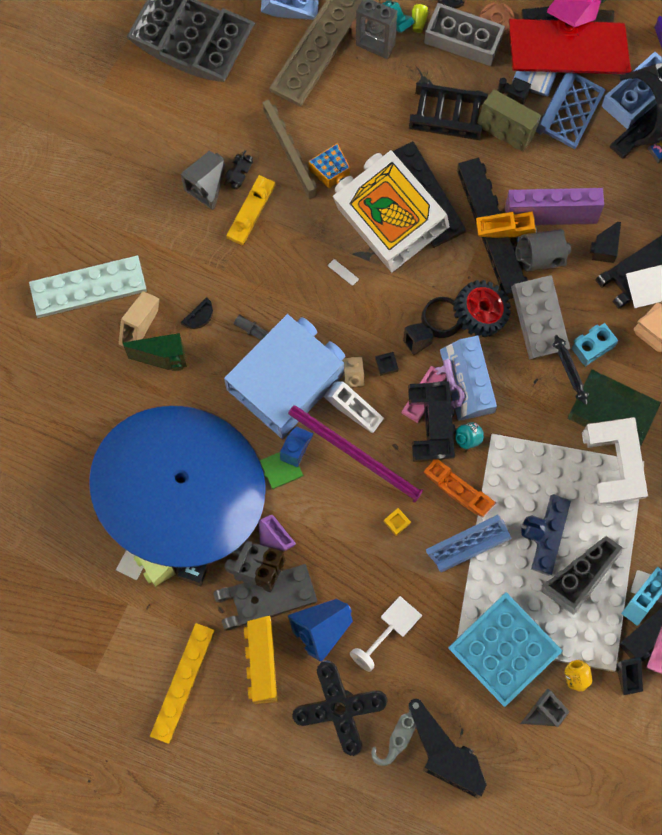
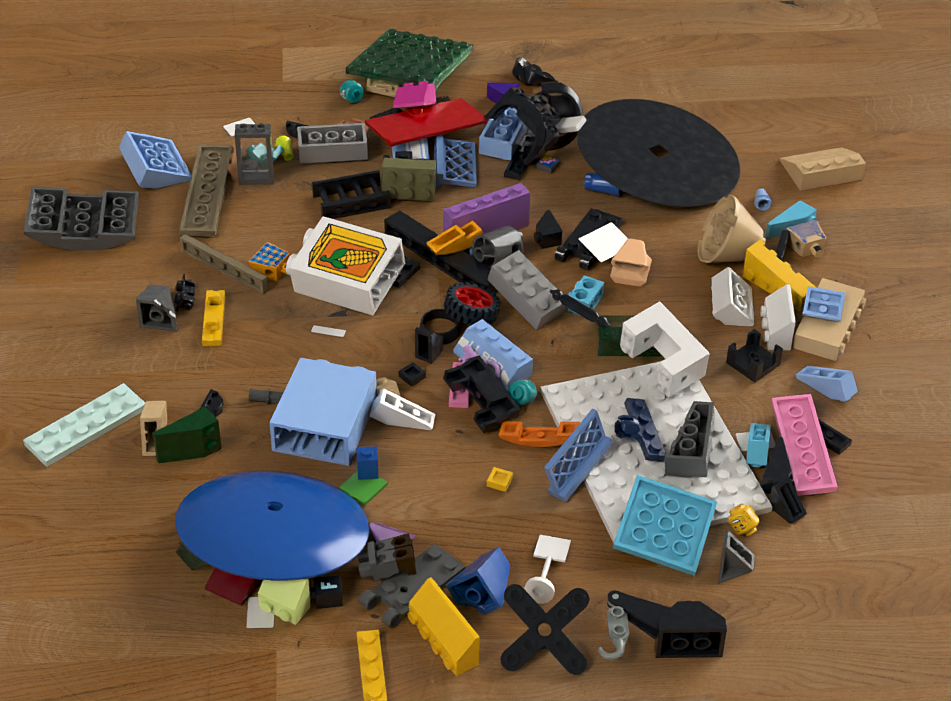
camera: 30 degrees left, 30 degrees down
magenta axle [288,405,423,503] -> none

